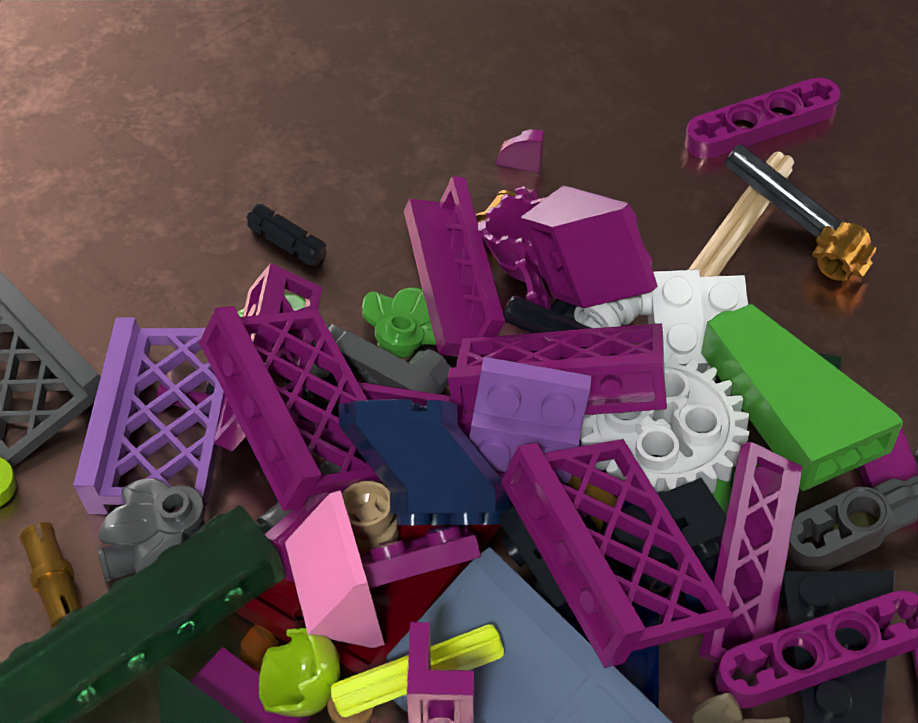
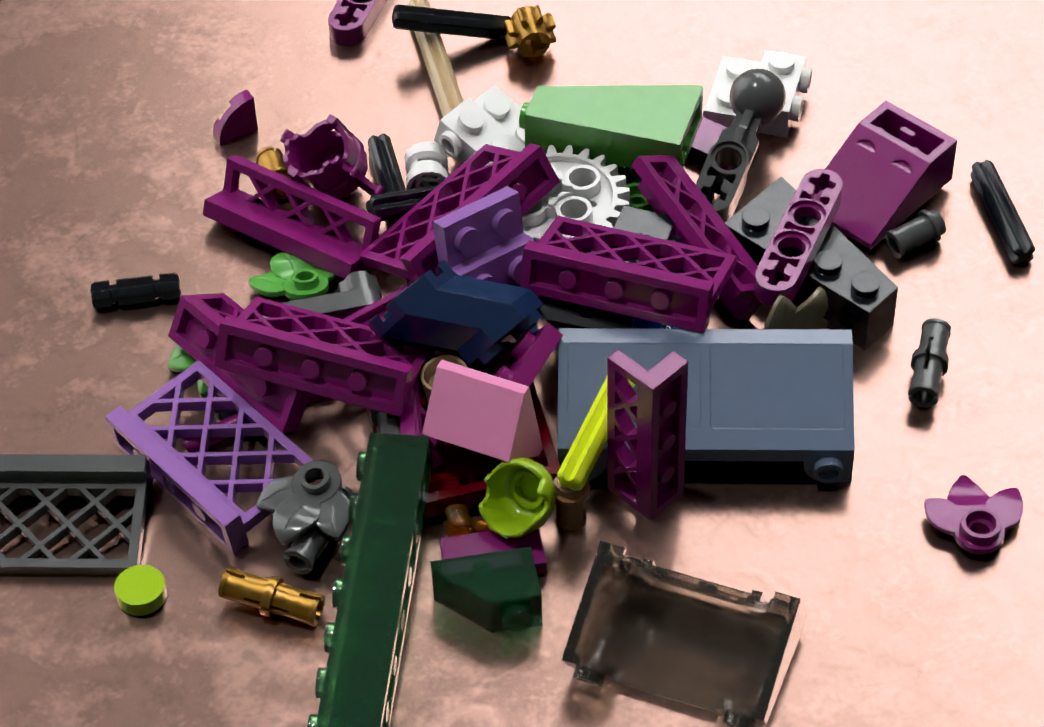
camera: 45 degrees left, 5 degrees down
magenta slope [521,185,658,308] -> none

